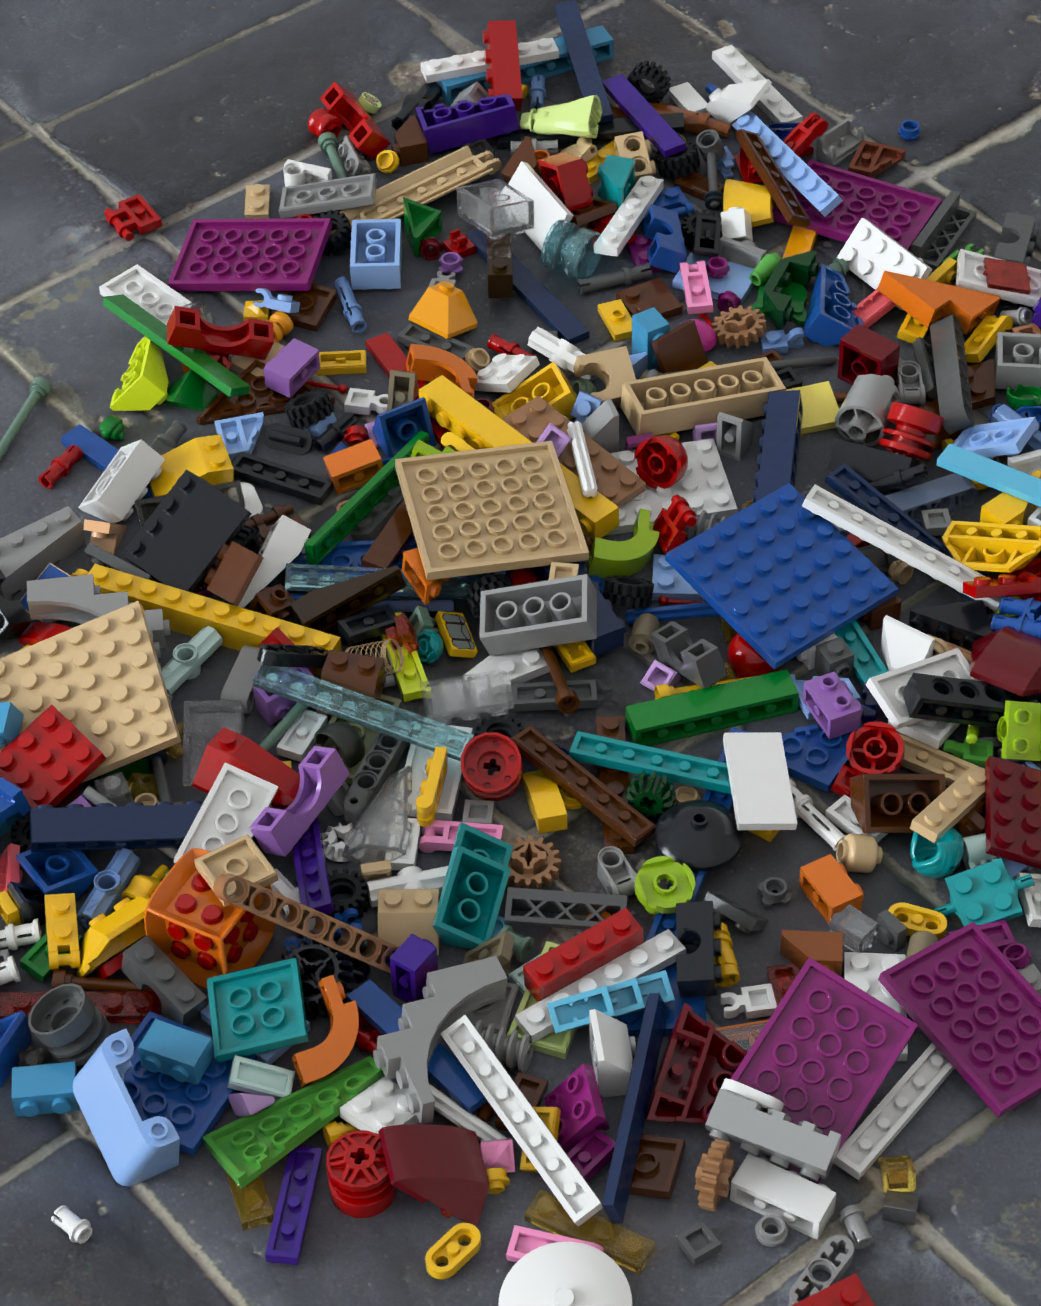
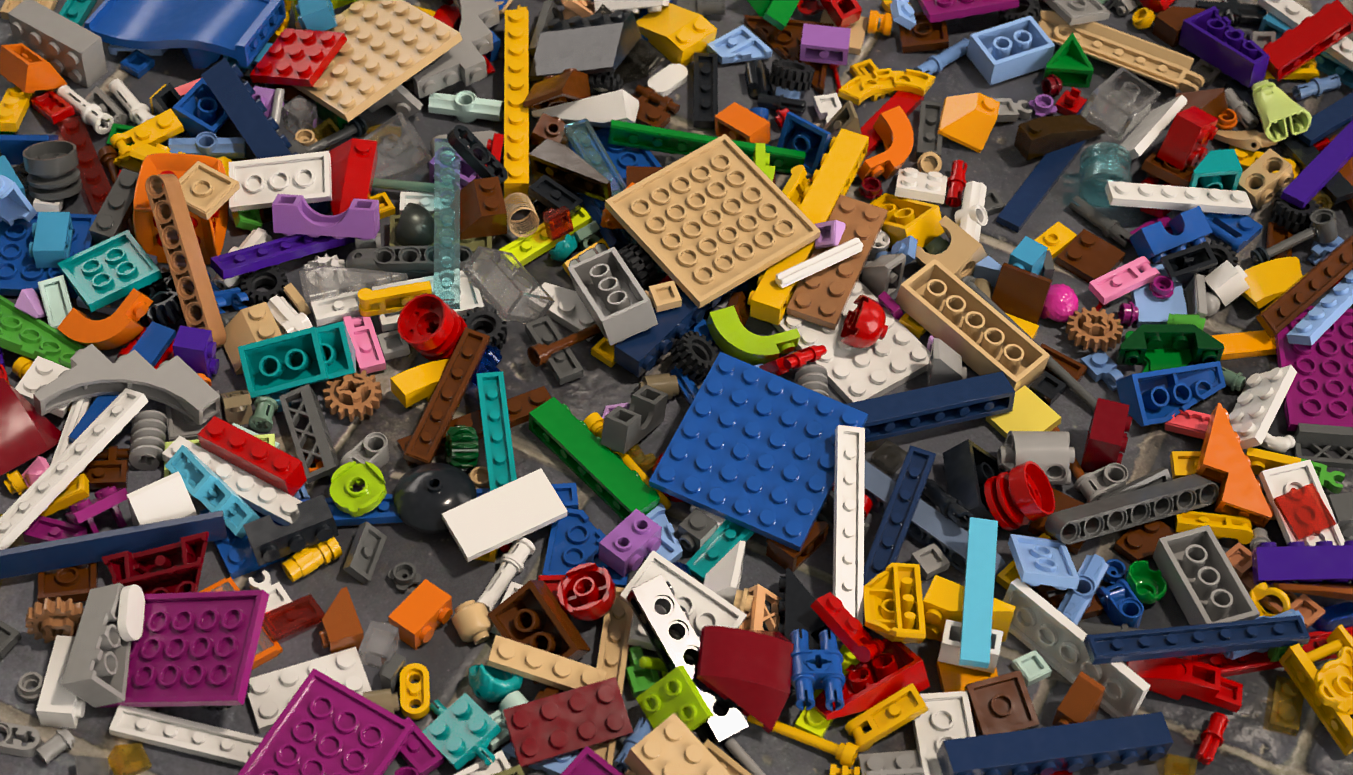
camera: 60 degrees right, 5 degrees up
none -> yellow tile [838,68,935,106]

